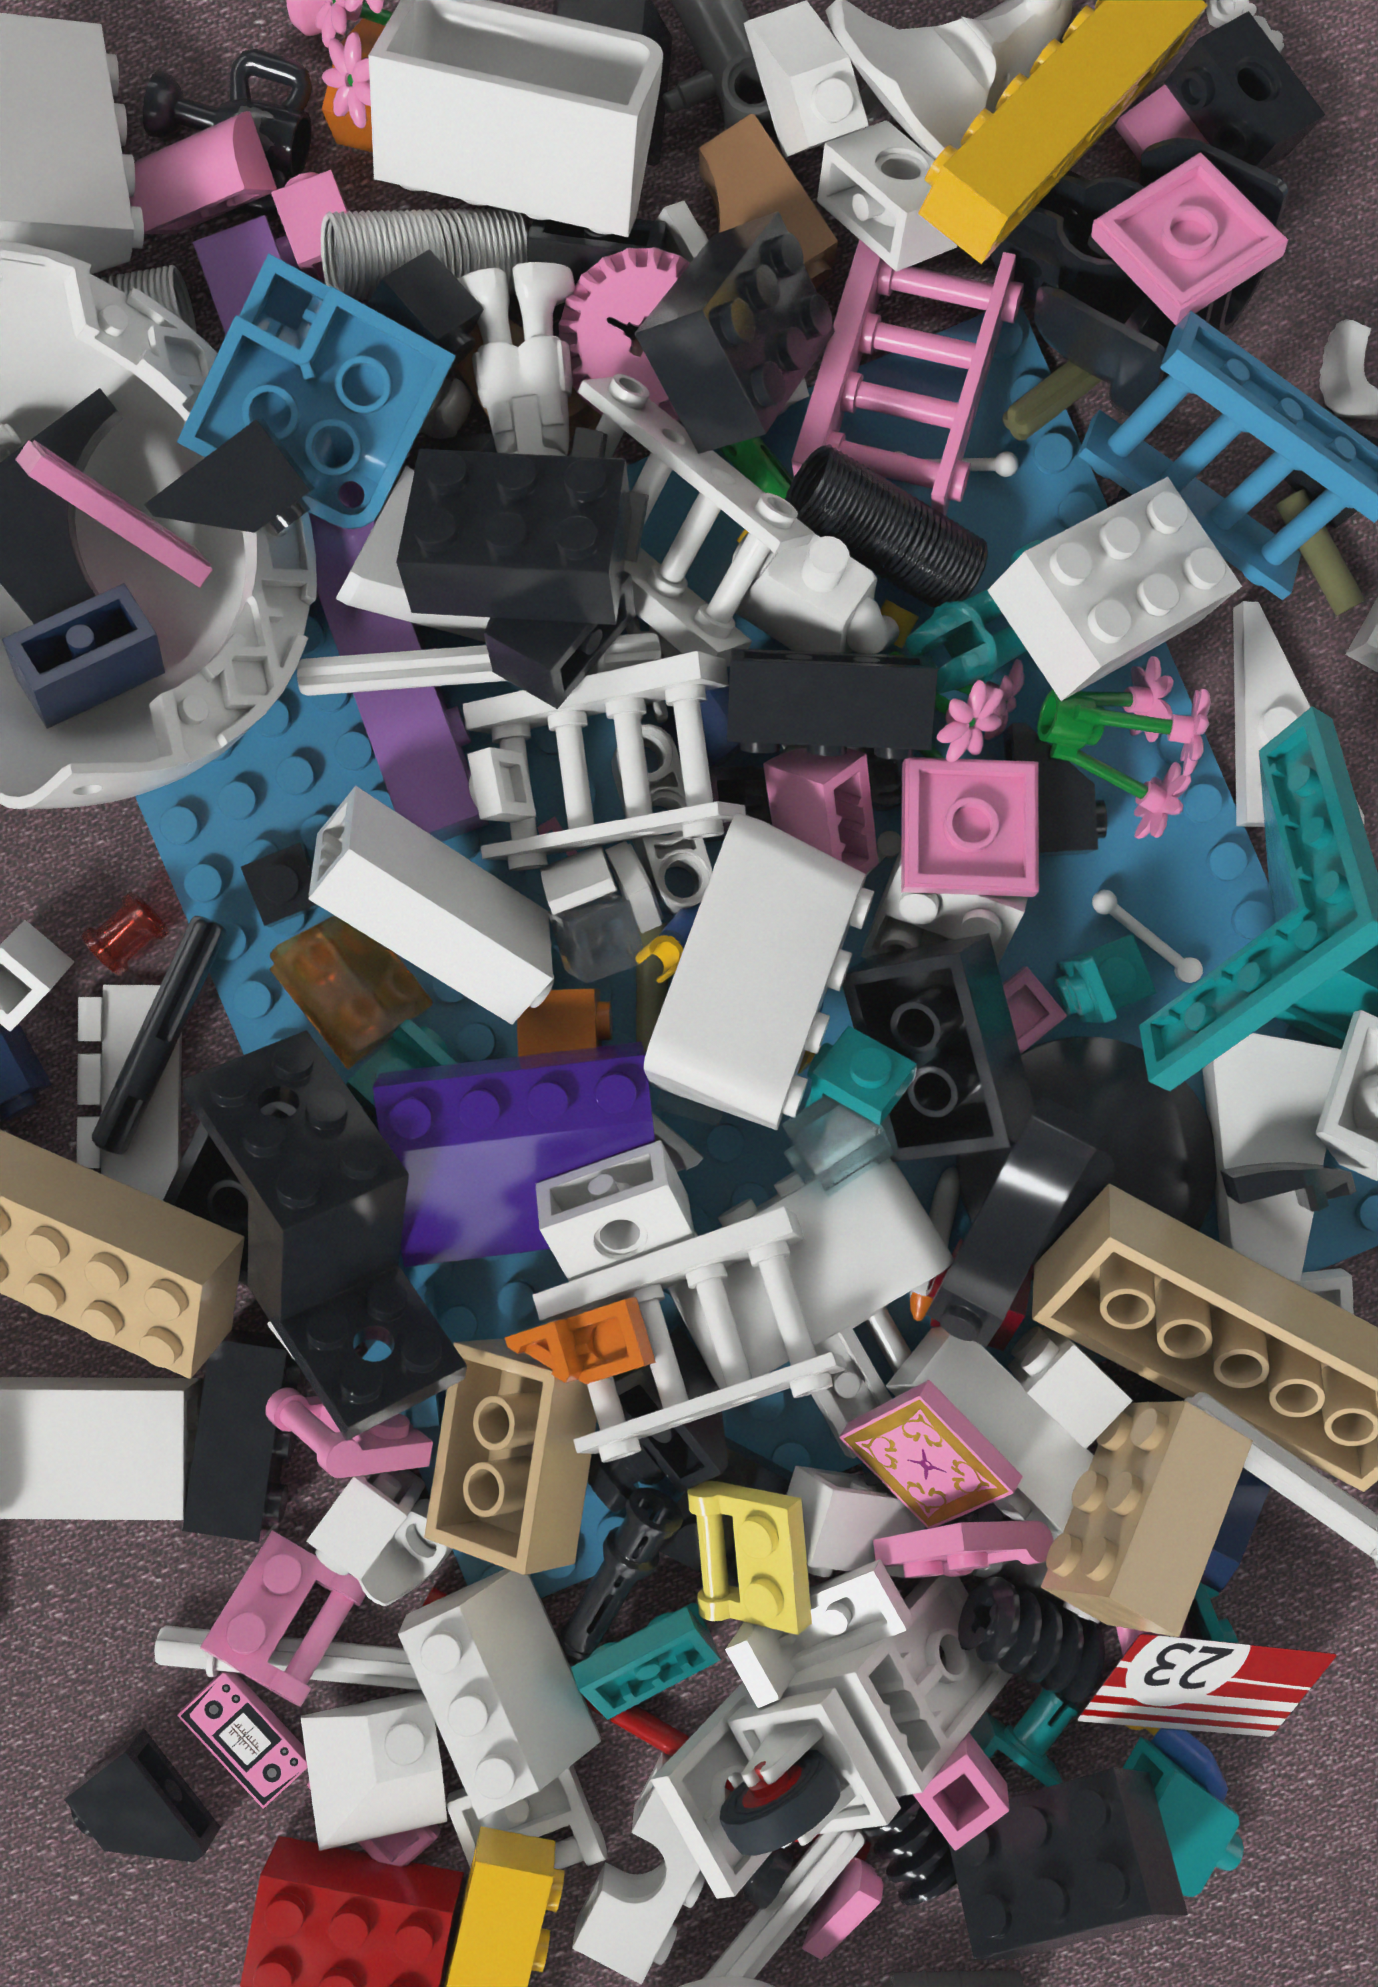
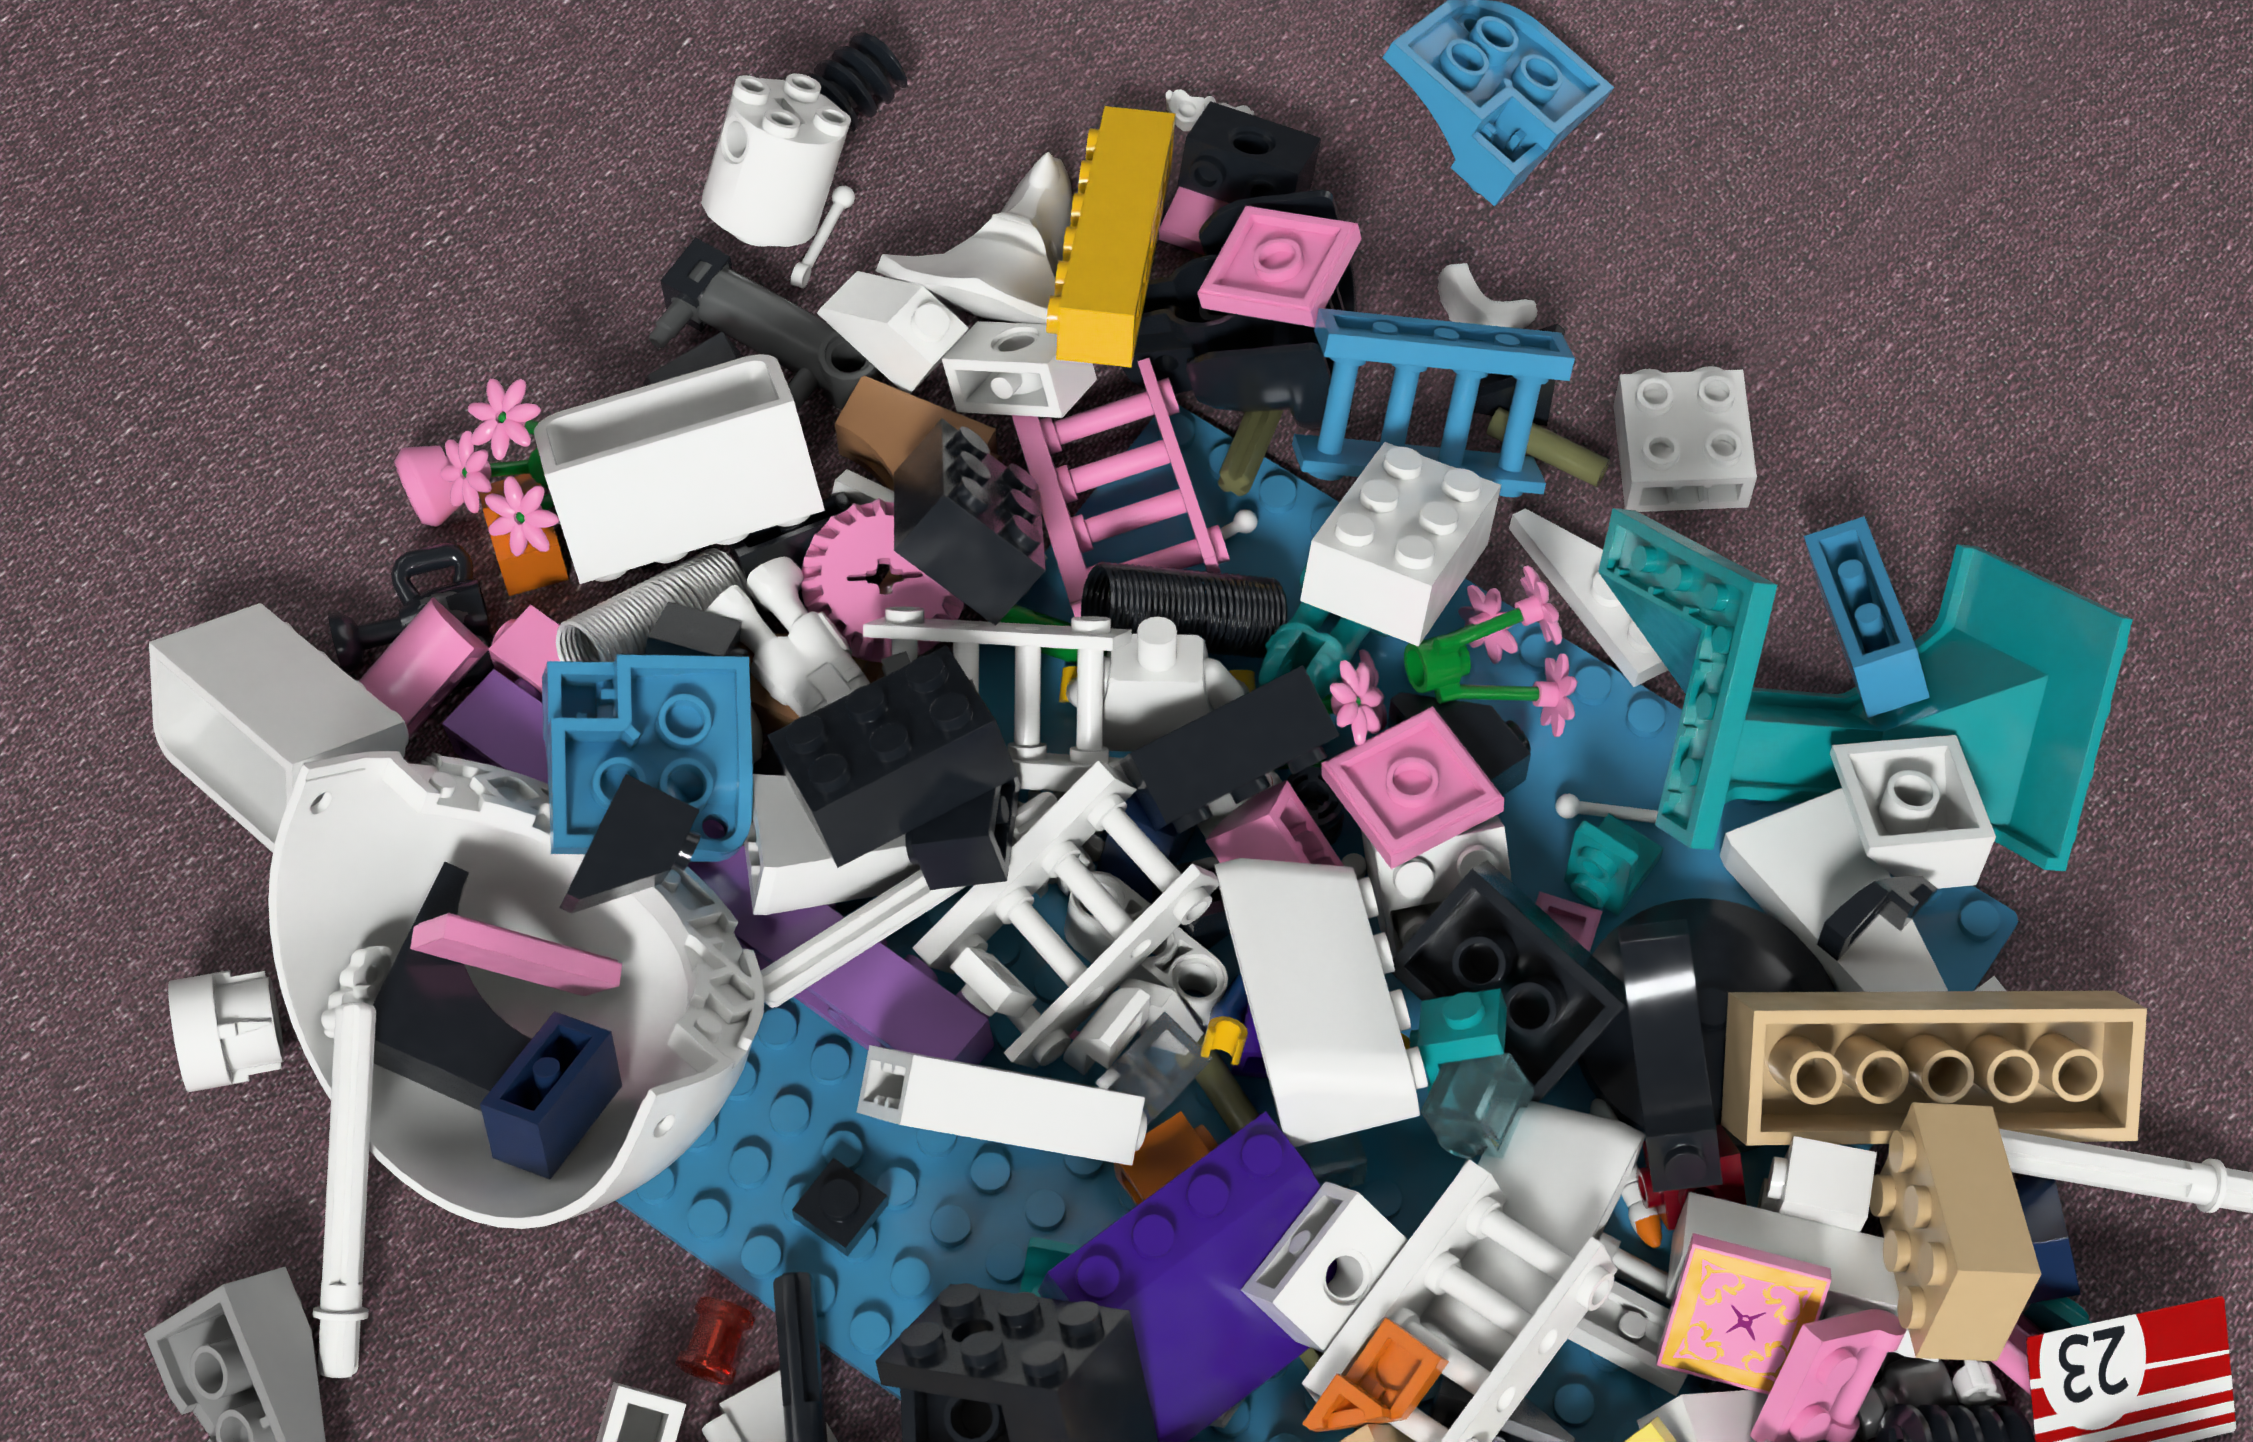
camera: 30 degrees left, 25 degrees down
clear orange bracket [270,915,433,1070] -> none

